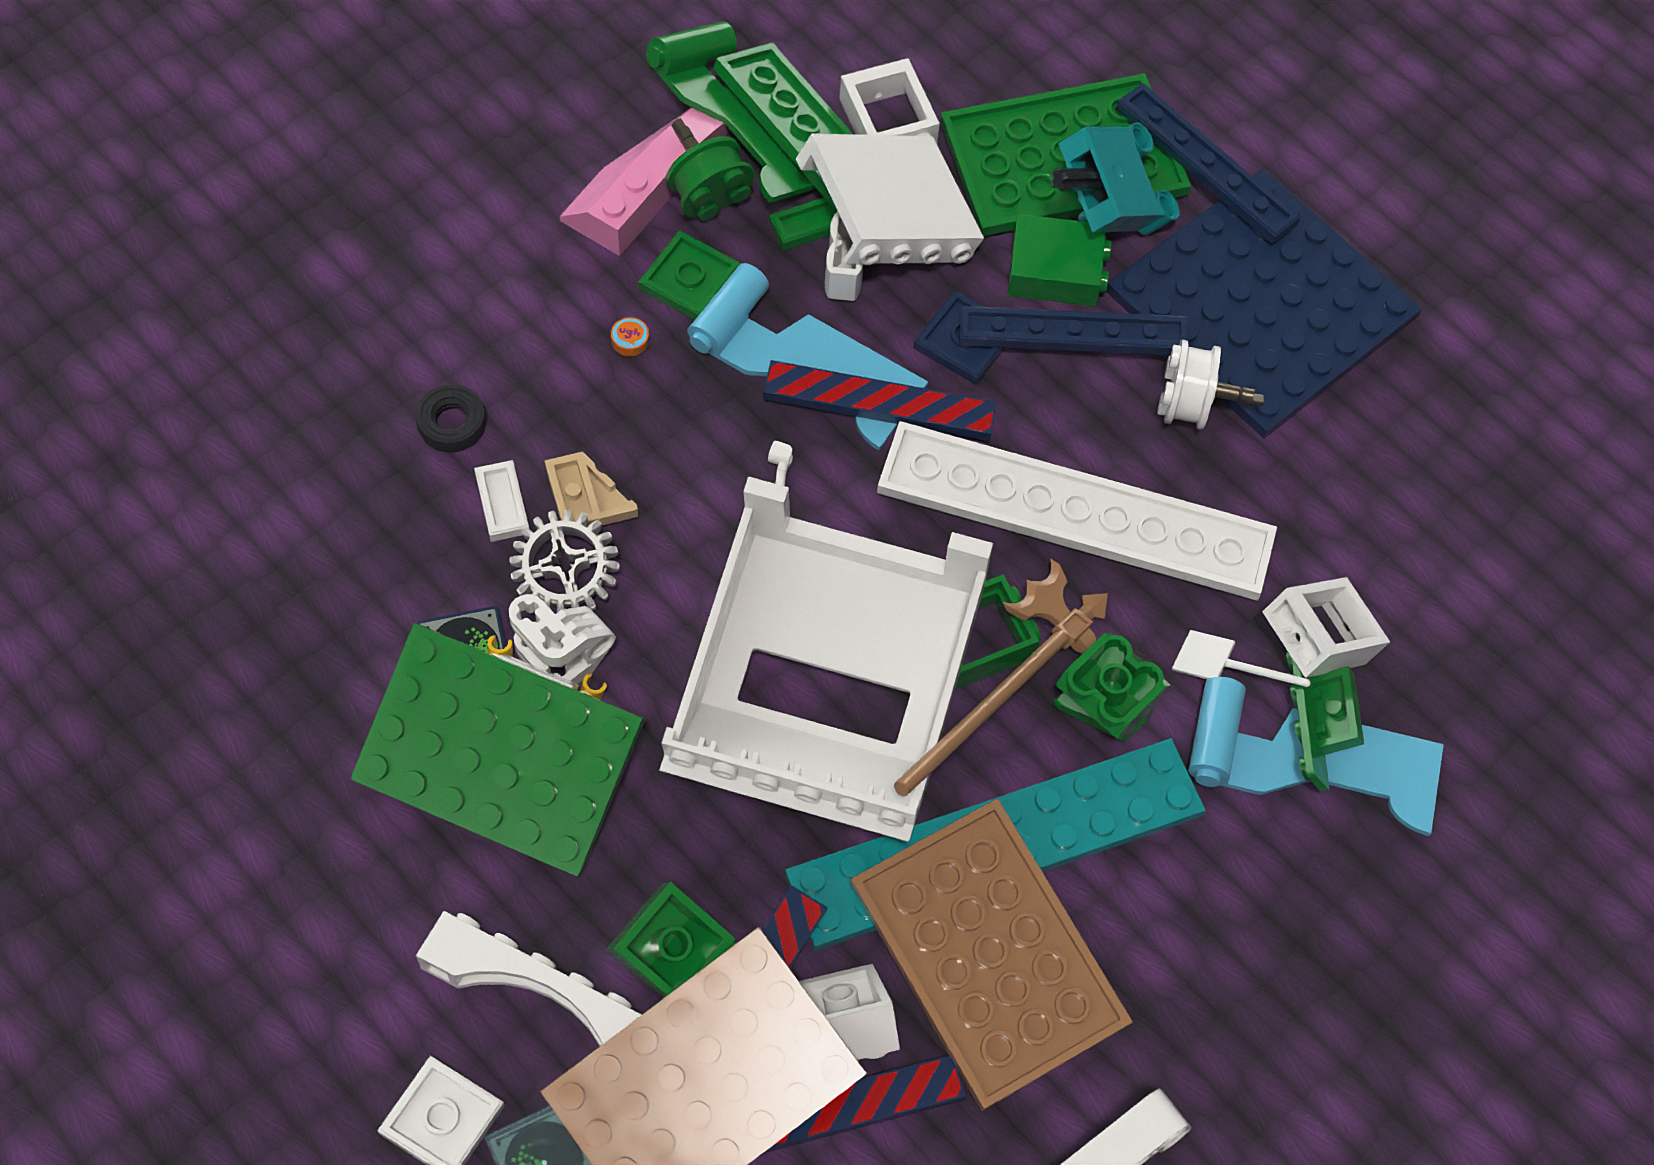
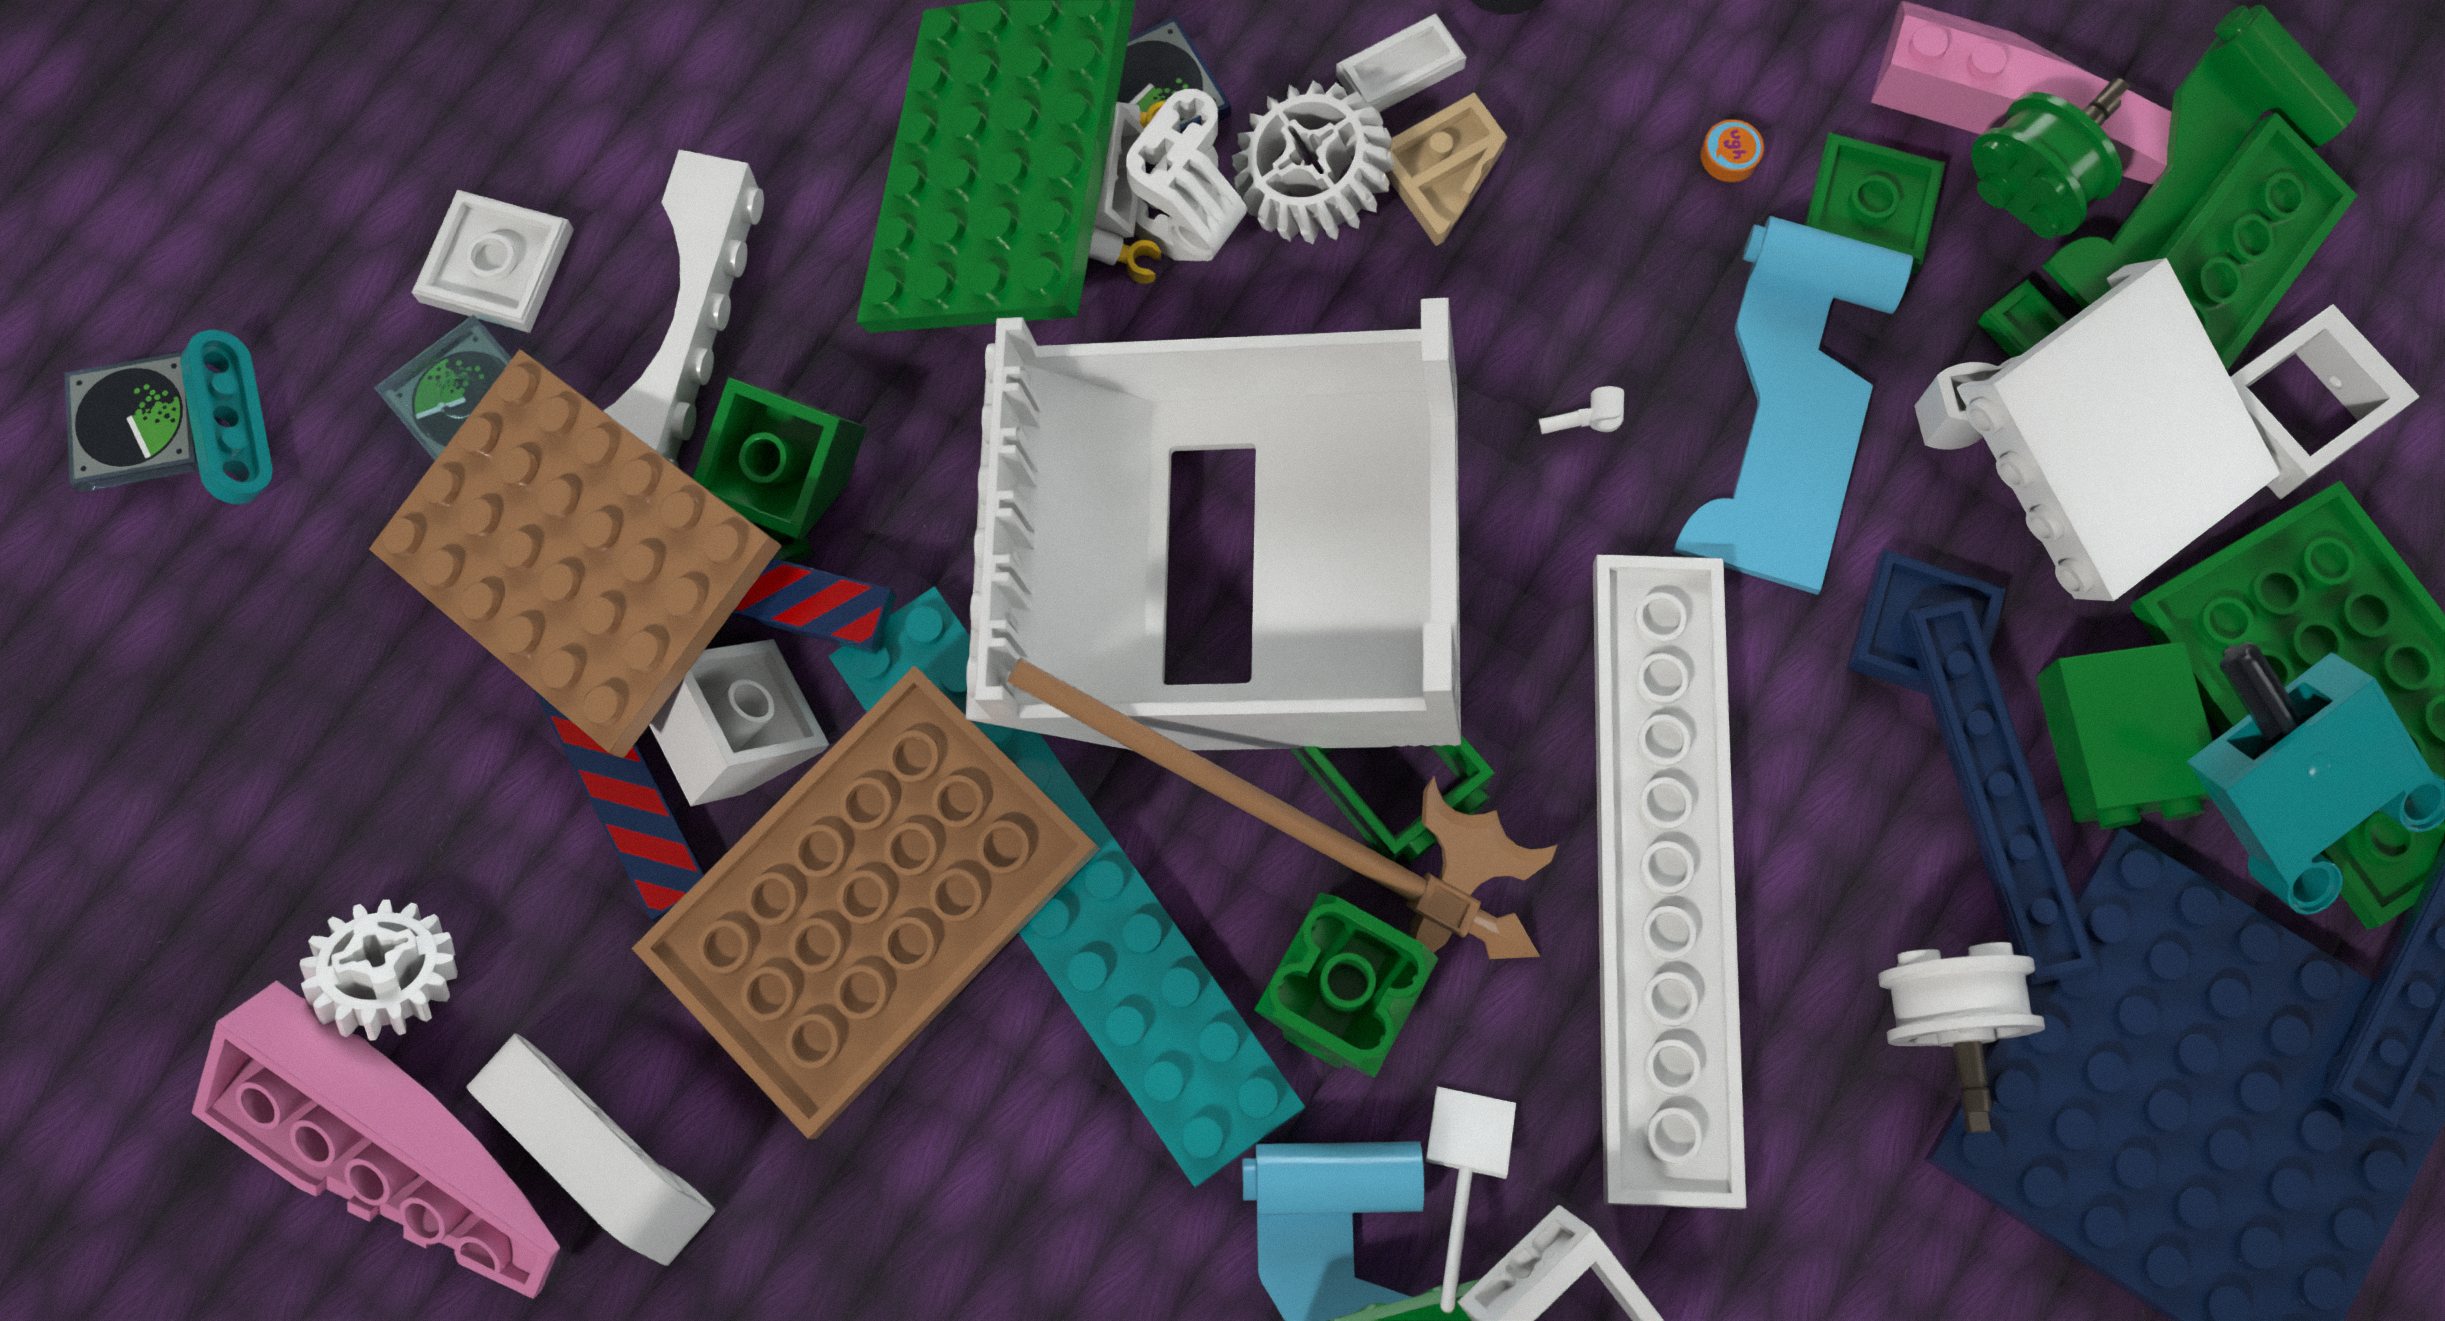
camera: 80 degrees right, 10 degrees up
dark blue tile [763,360,997,441] -> none

